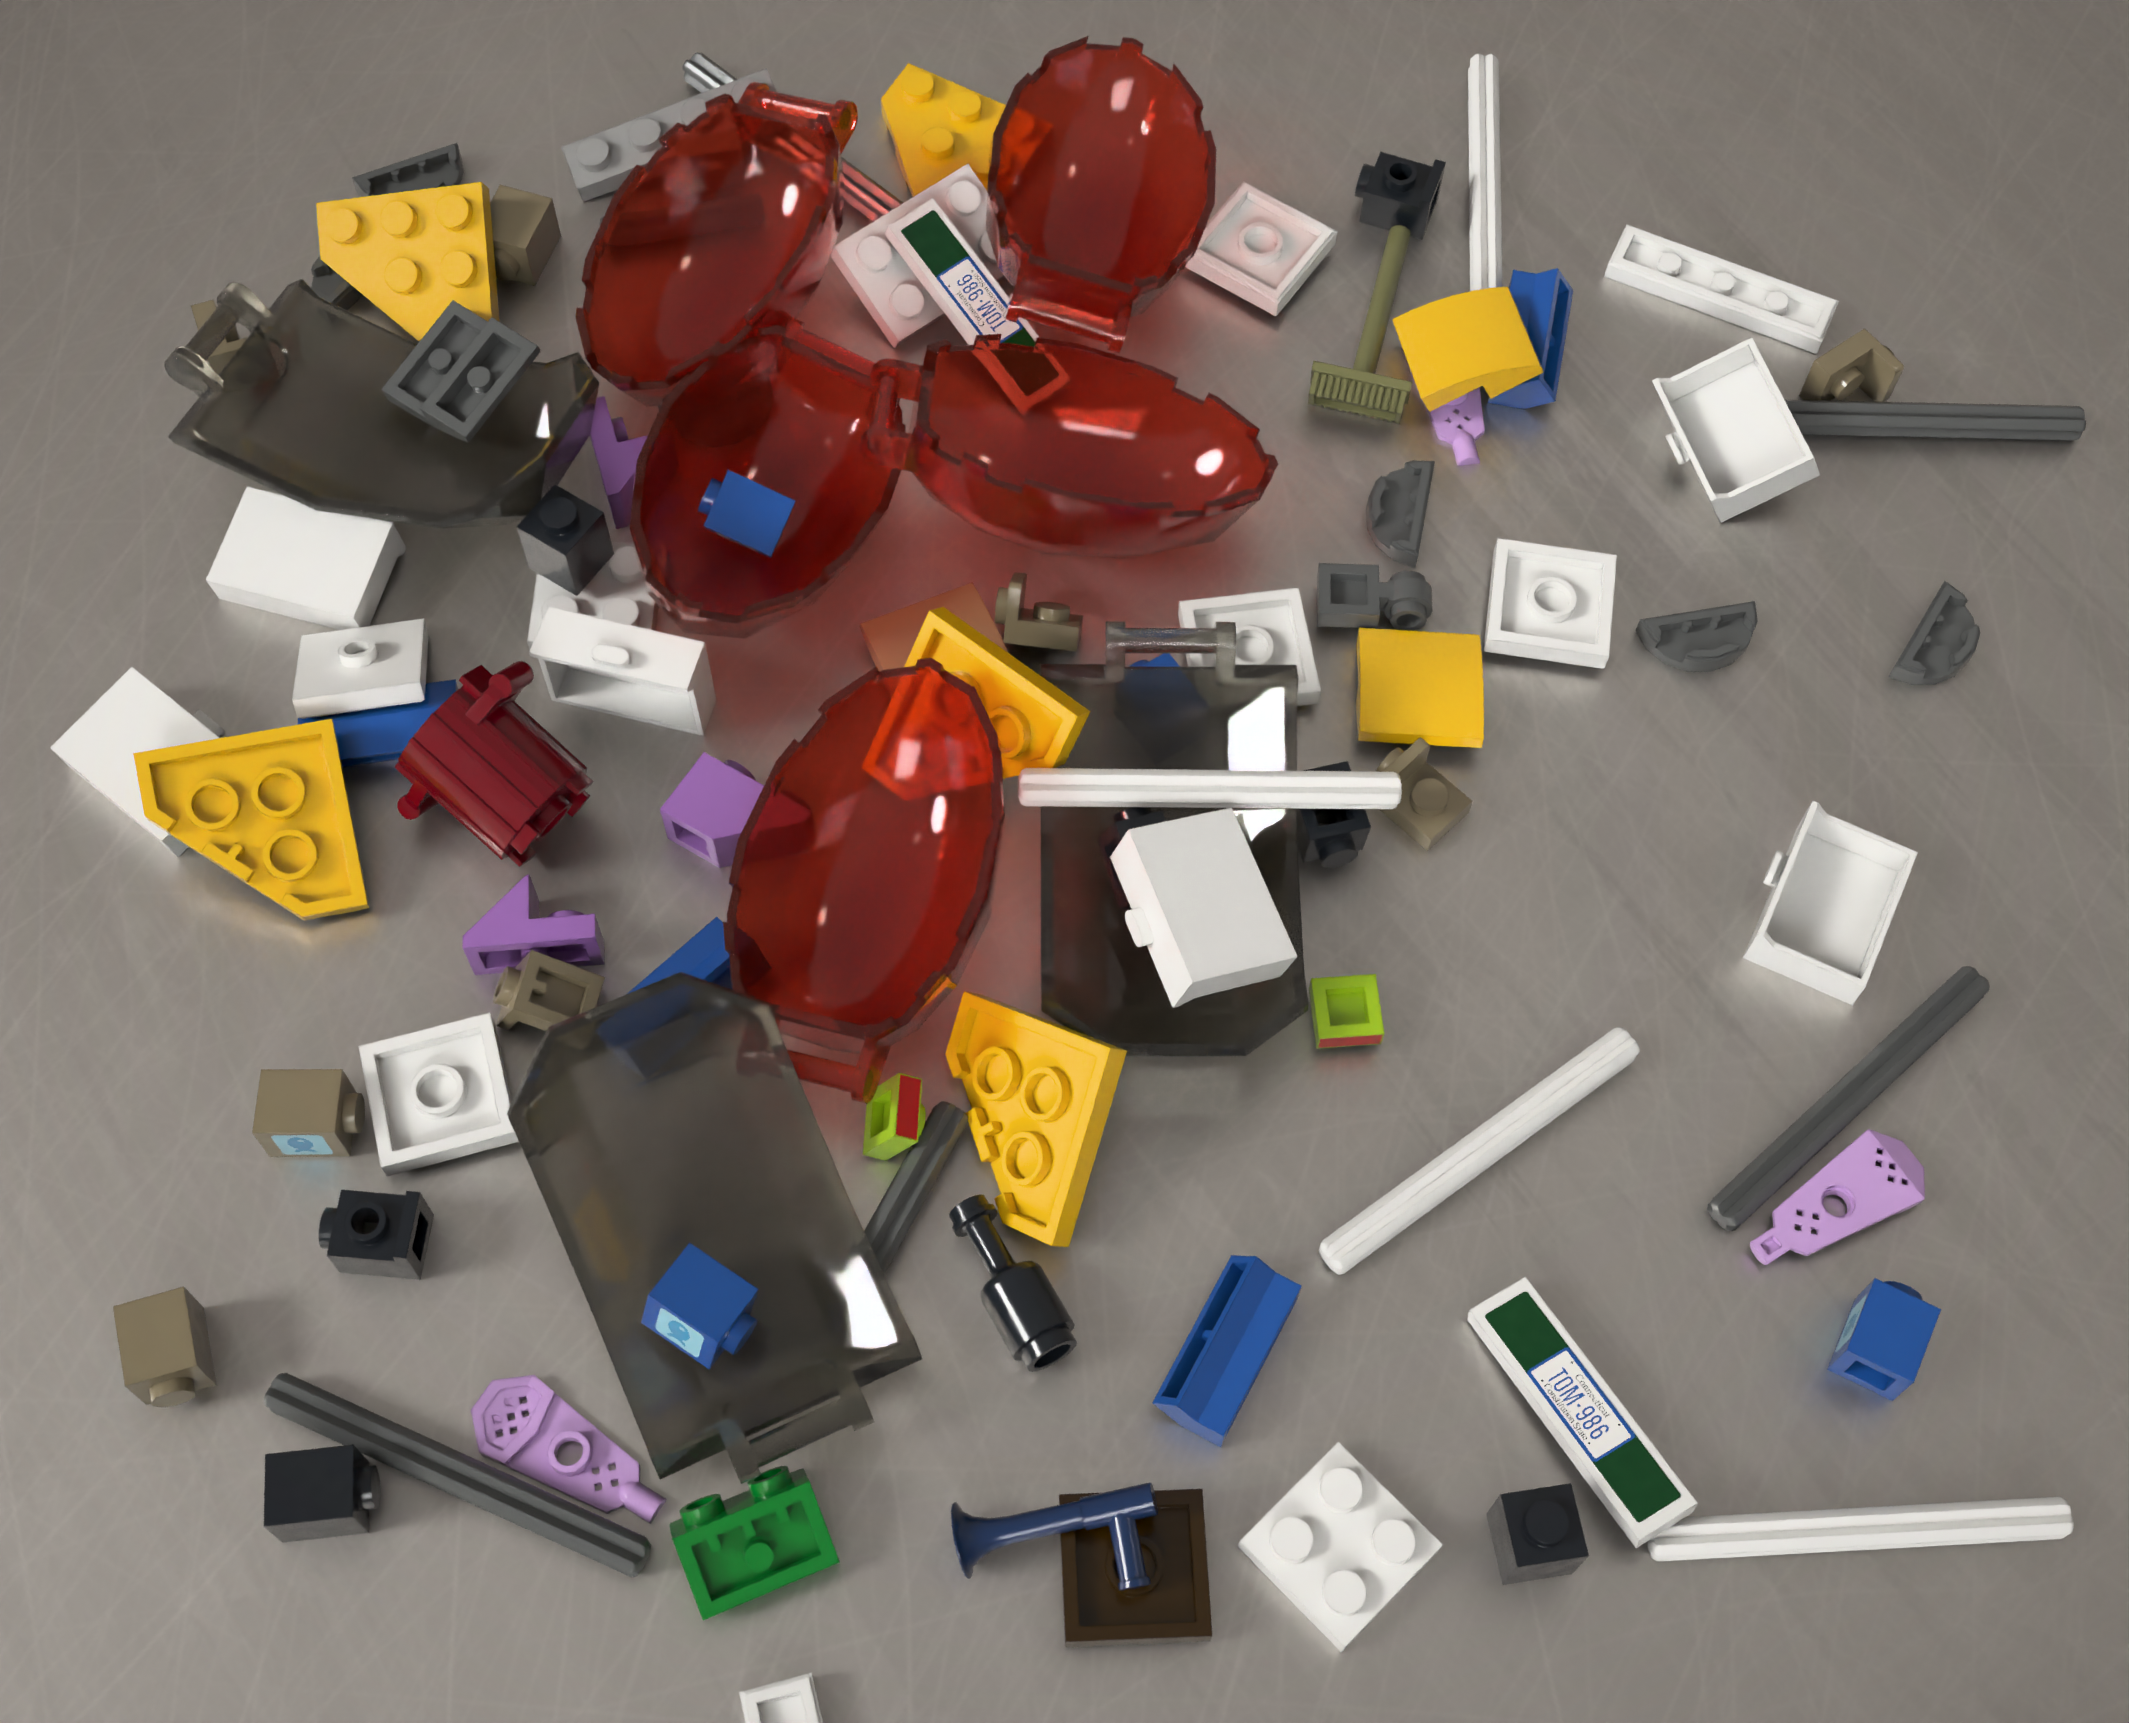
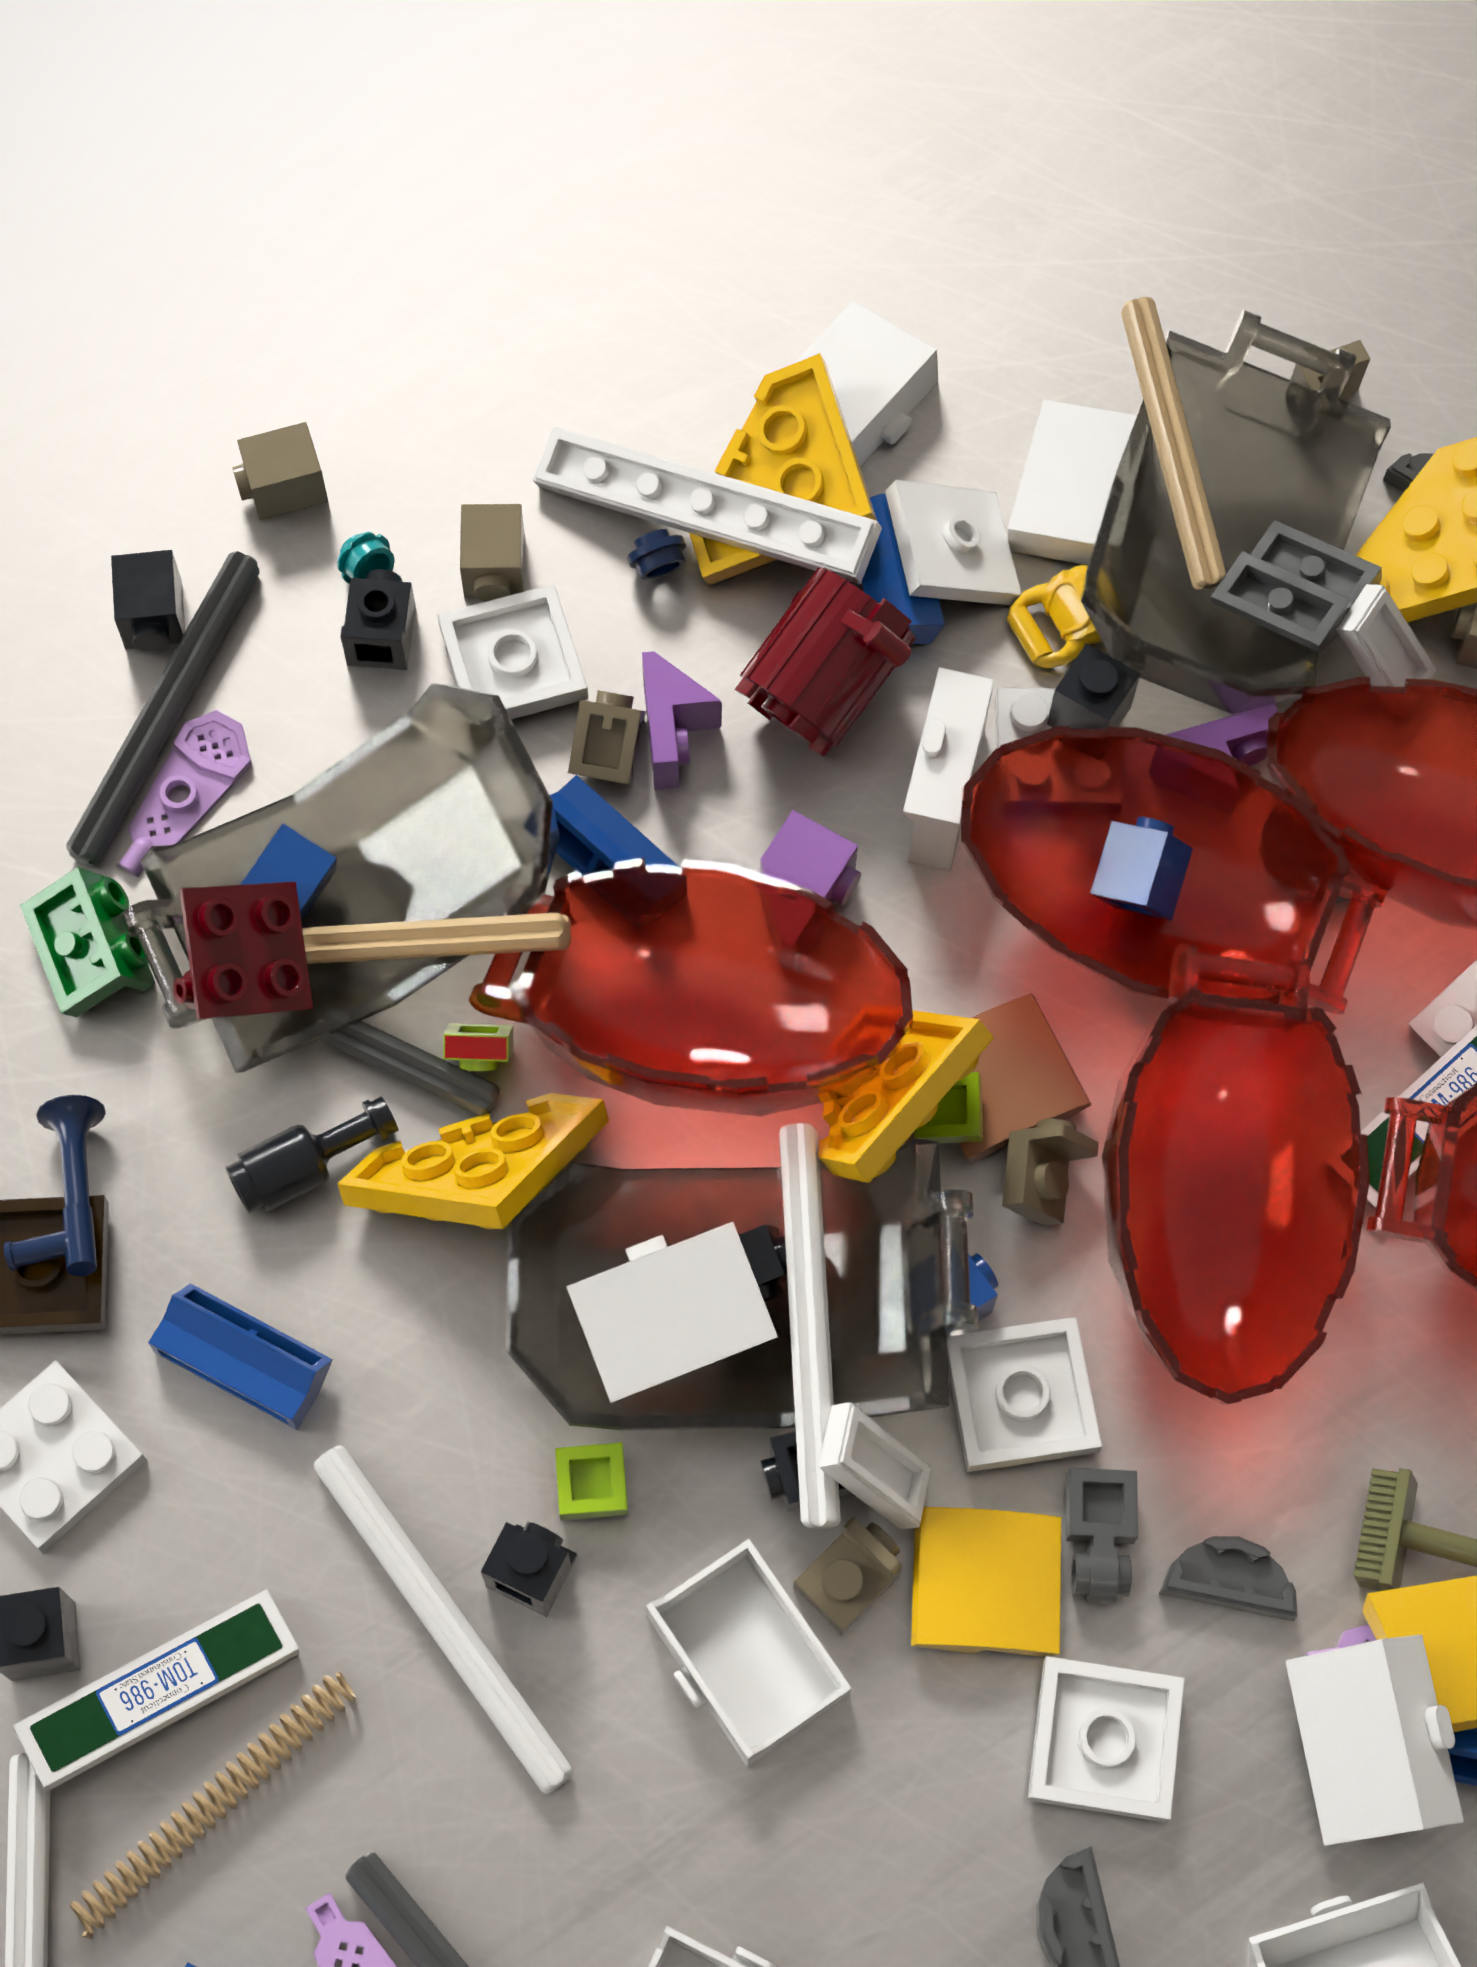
camera: 90 degrees right, 5 degrees up
none -> tan piece [70,1672,356,1939]
none -> dark red hinge [173,882,313,1020]
none -> tan axle [302,913,571,964]
none -> teal plate [337,531,395,583]
none -> black brick [481,1522,578,1617]
none -> white tile [532,426,882,584]
none -> dark blue plate [627,529,686,580]
none -> white container [646,1539,852,1767]
none -> white tile [818,1402,931,1530]
none -> yellow piece [1006,565,1121,668]
none -> tan axle [1121,297,1226,590]
none -> white container [1285,1634,1464,1846]
none -> white tile [1336,584,1437,714]

